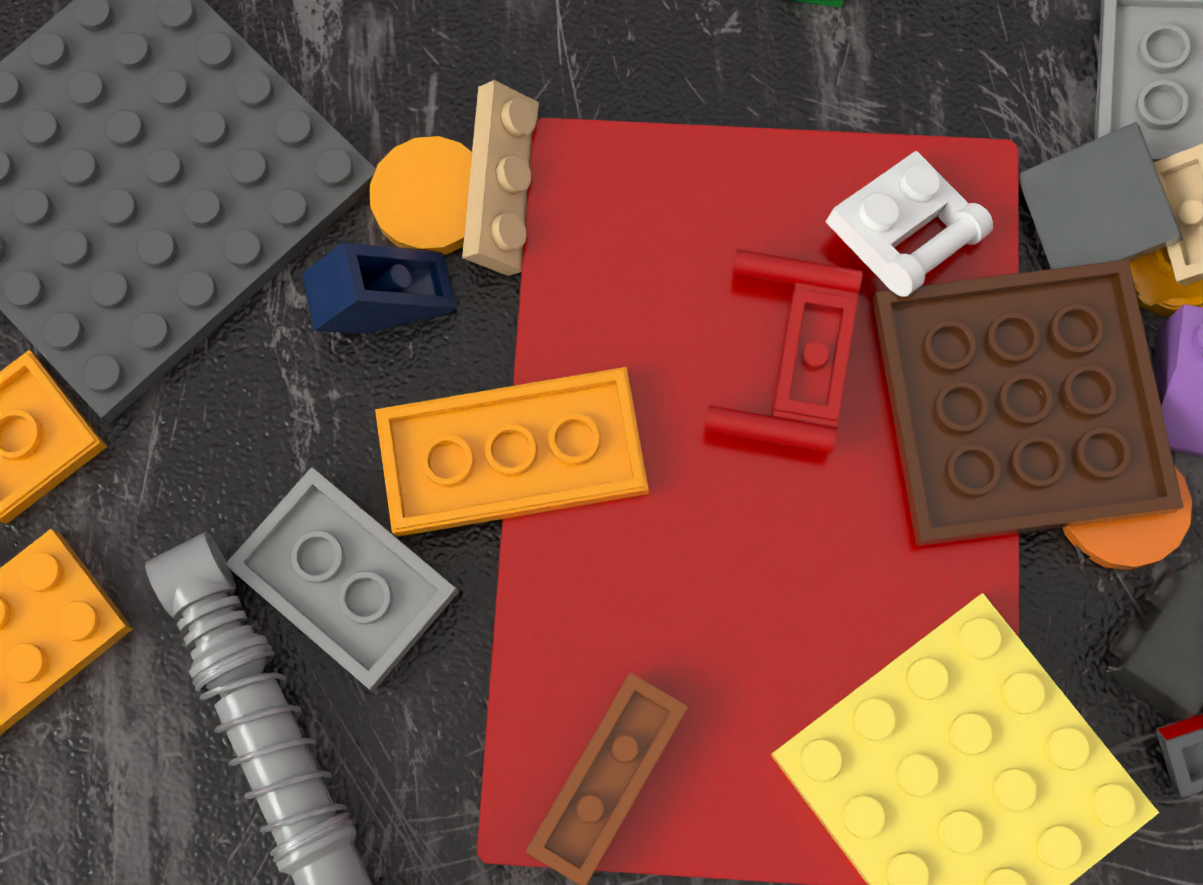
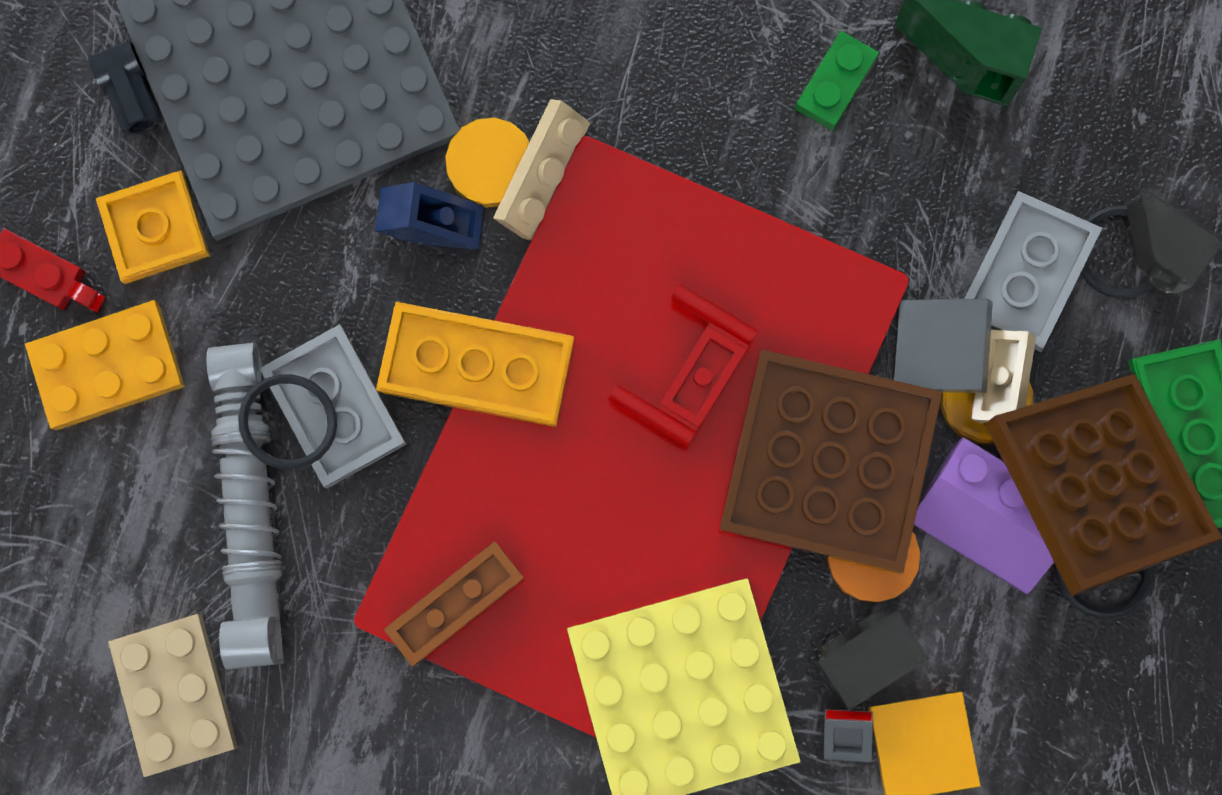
camera: 20 degrees right, 5 degrees up
white plate [825,151,993,296] -> none
none -> black tyre [238,374,337,469]

